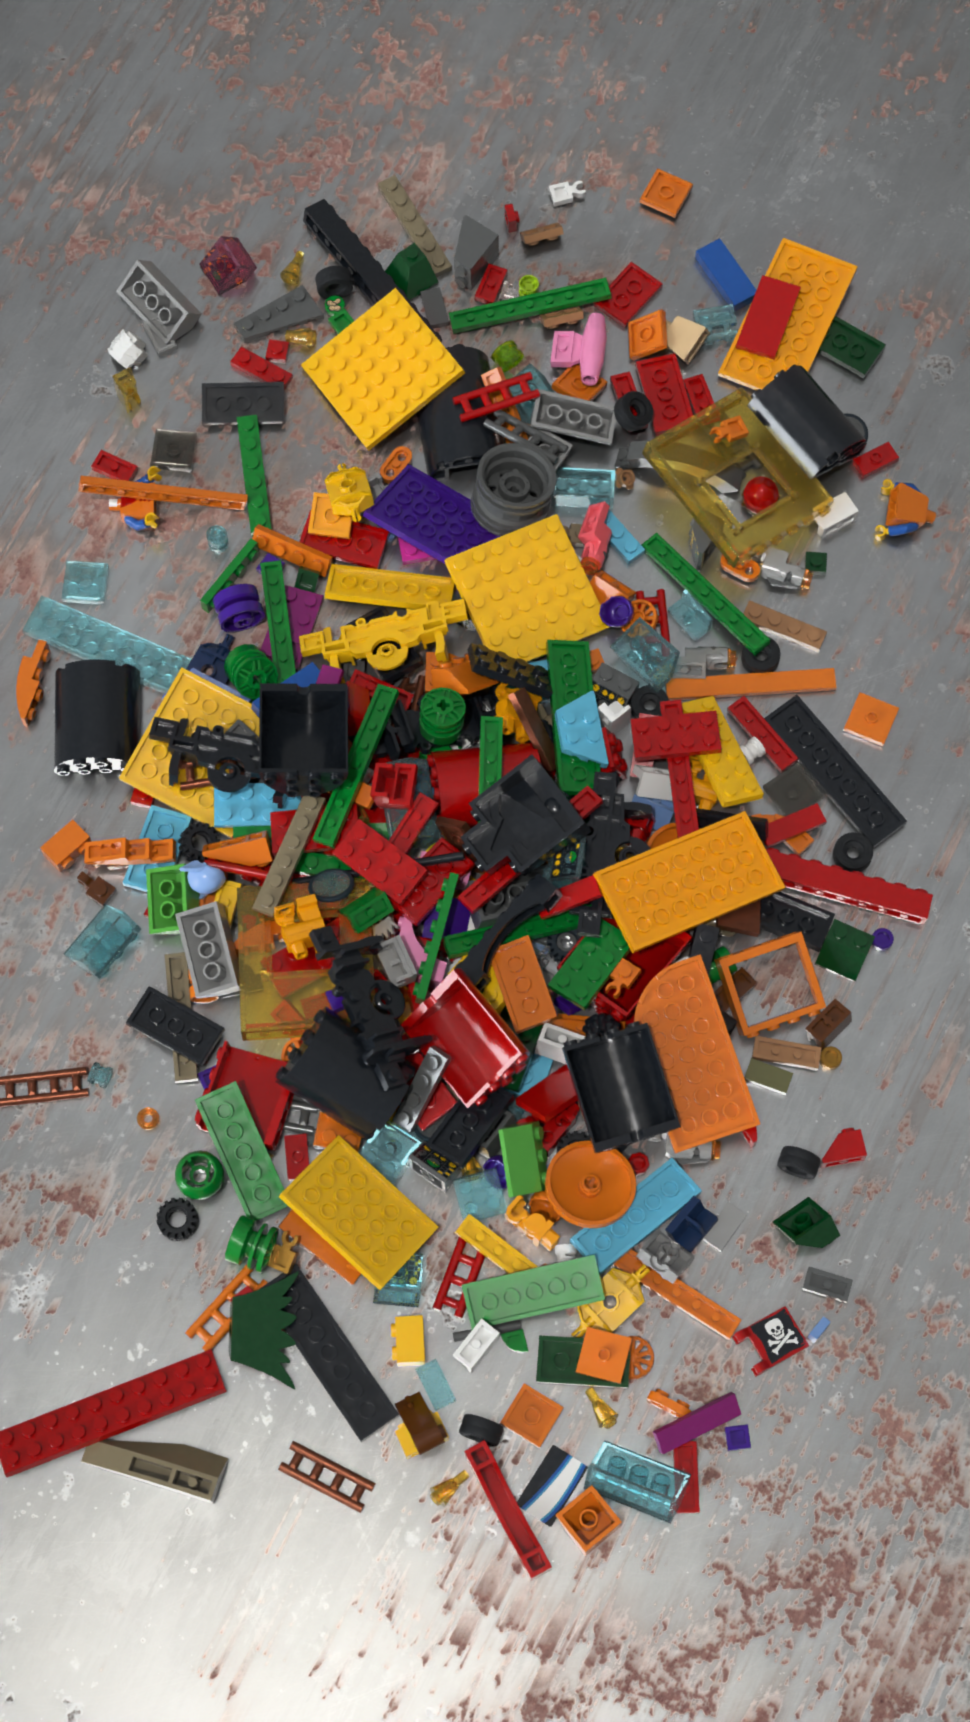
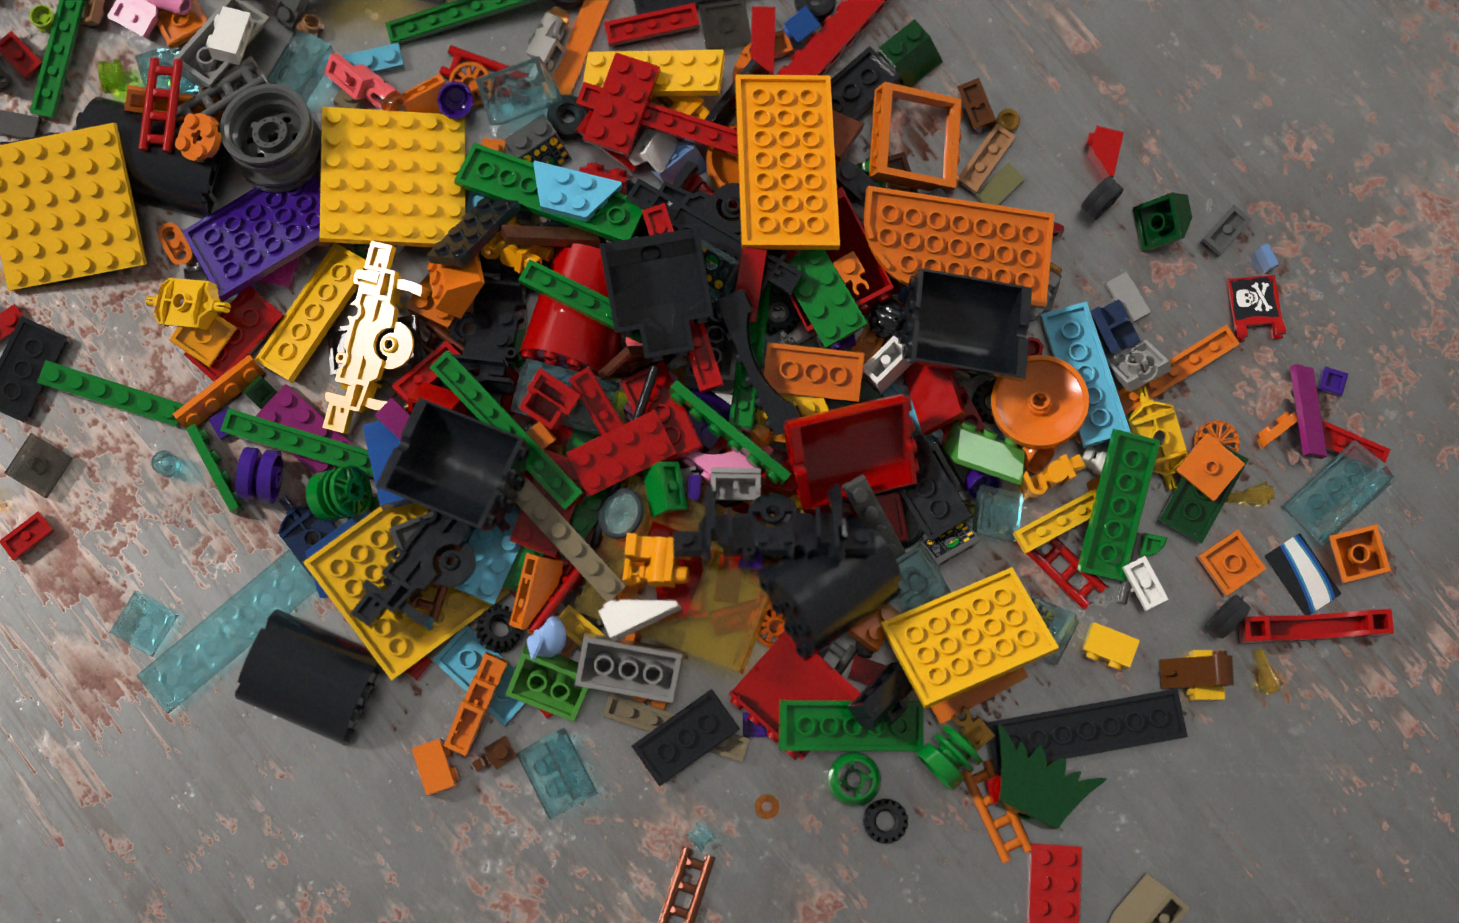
camera: 65 degrees left, 10 degrees up
orange slope [16,640,51,727] -> none
orange tile [78,475,248,510] -> none
torso [109,466,162,531] -> none
copper bar [278,1441,376,1513] -> none
clear light blue tile [415,1359,456,1412] -> none
green wheel [419,687,466,745] -> none
white panel [598,701,631,735] -> none
clear light blue panel [668,590,713,641] -> none
white wheel [740,737,766,766] -> none
dark purple tile [872,928,894,951] -> none
none -> orange plate [175,113,222,163]
none -> white brick [207,6,254,65]
none -> white slope [599,599,682,641]
none -> dark purple tile [687,474,702,500]
none -> clear orange plate [750,424,772,448]
none -> blue brick [783,5,820,42]
none -> black piece [848,662,914,731]

